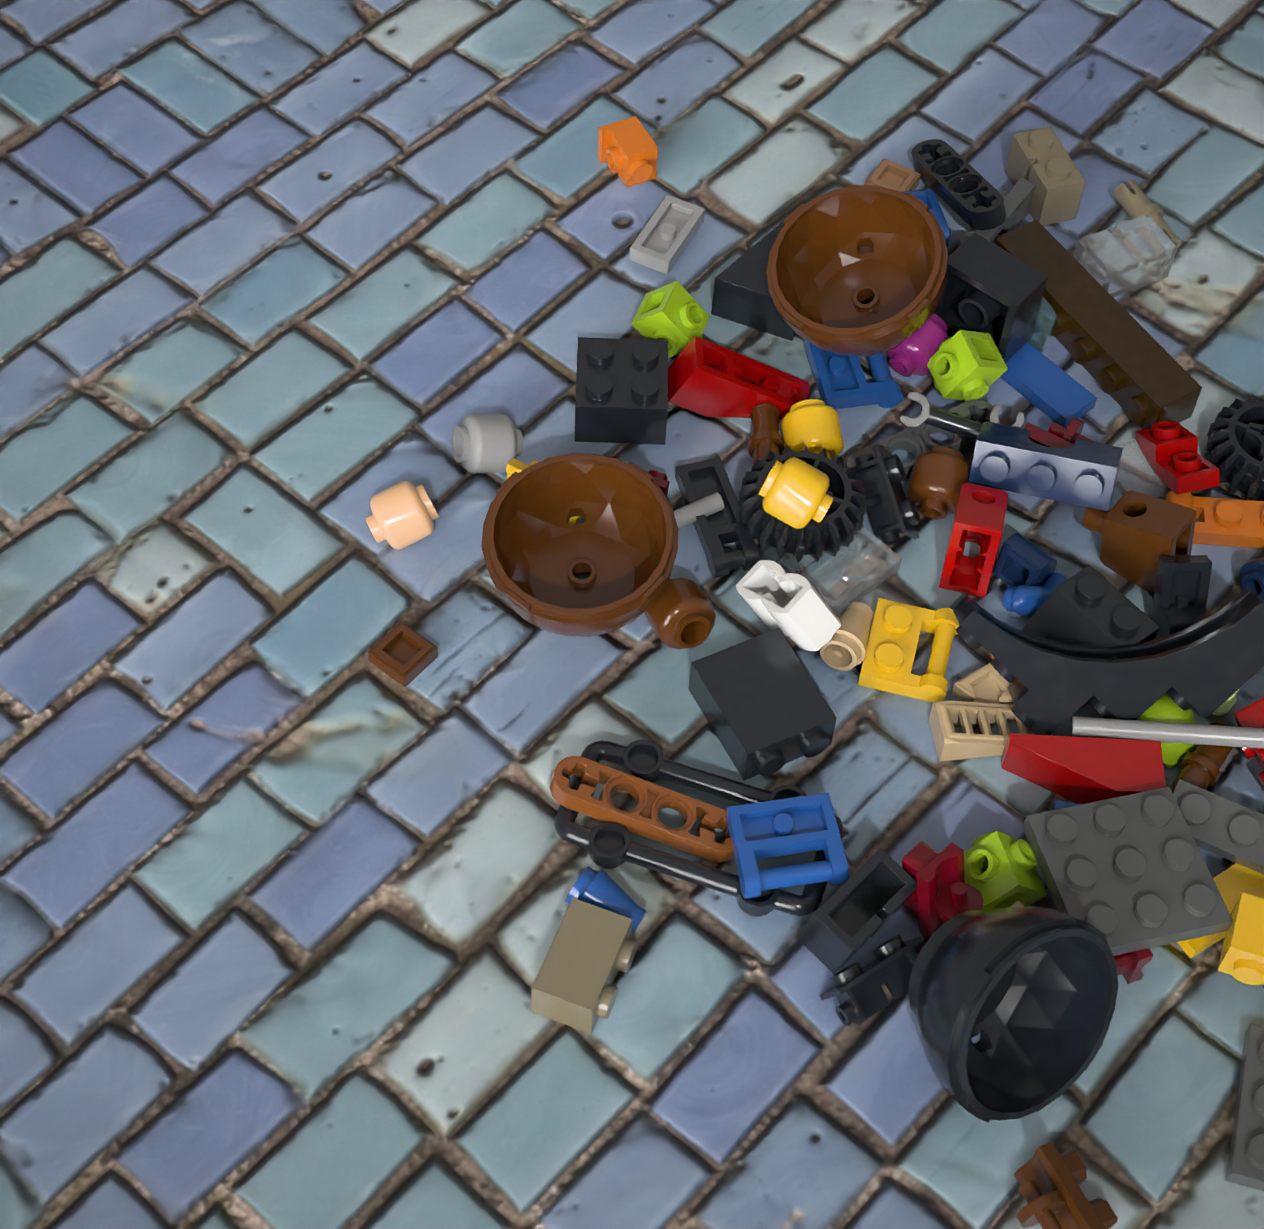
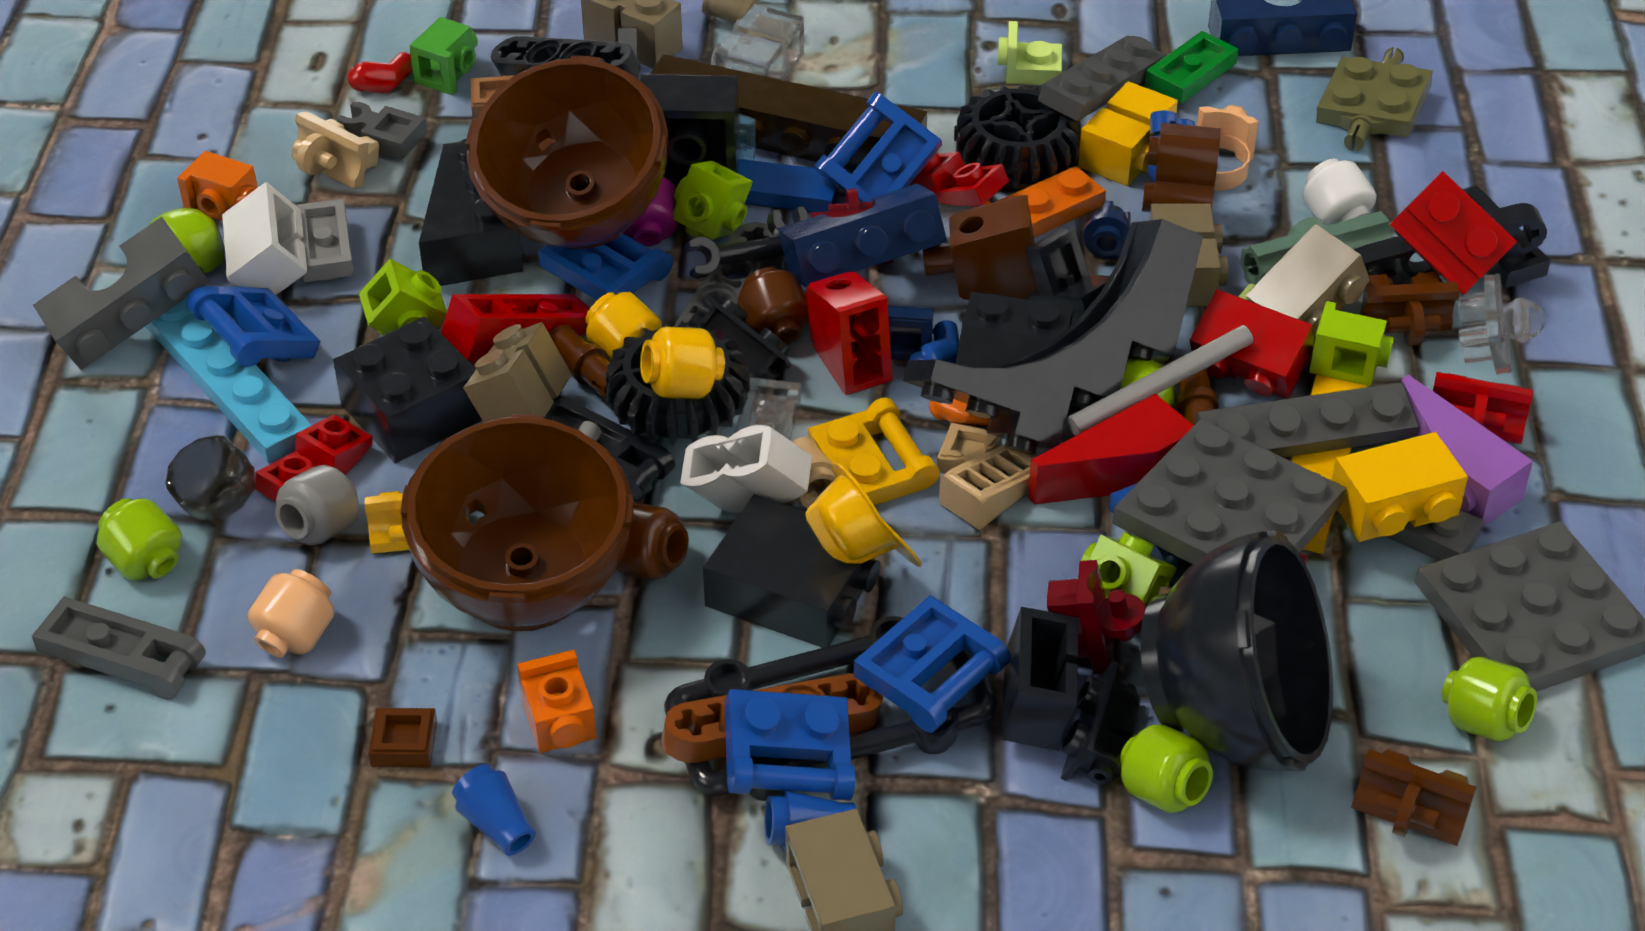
camera: 35 degrees left, 10 degrees down
none -> dark grey plate [32,596,206,700]
none -> dark grey arch [33,217,209,370]
none -> lime head [97,498,182,581]
none -> medium azure plate [145,298,312,464]
none -> lime hair [148,207,225,273]
none -> clear smoke hair [165,435,255,522]
none -> blue plate [186,286,321,367]
none -> white piece [222,182,307,295]
none -> red slope [255,414,373,502]
none -> tan hips [291,111,379,189]
none -> dark grey plate [337,102,428,159]
none -> red arm [347,52,413,94]
none -> bright green brick [409,17,478,95]
none -> blue cone [452,764,536,856]
none -> dark tan piece [463,322,572,422]
none -> orange brick [517,649,597,754]
none -> blue plate [724,689,855,801]
none -> yellow piece [805,462,922,567]
none -> blue plate [814,91,942,202]
none -> lime head [1120,724,1213,813]
none -> lime head [1442,657,1537,742]

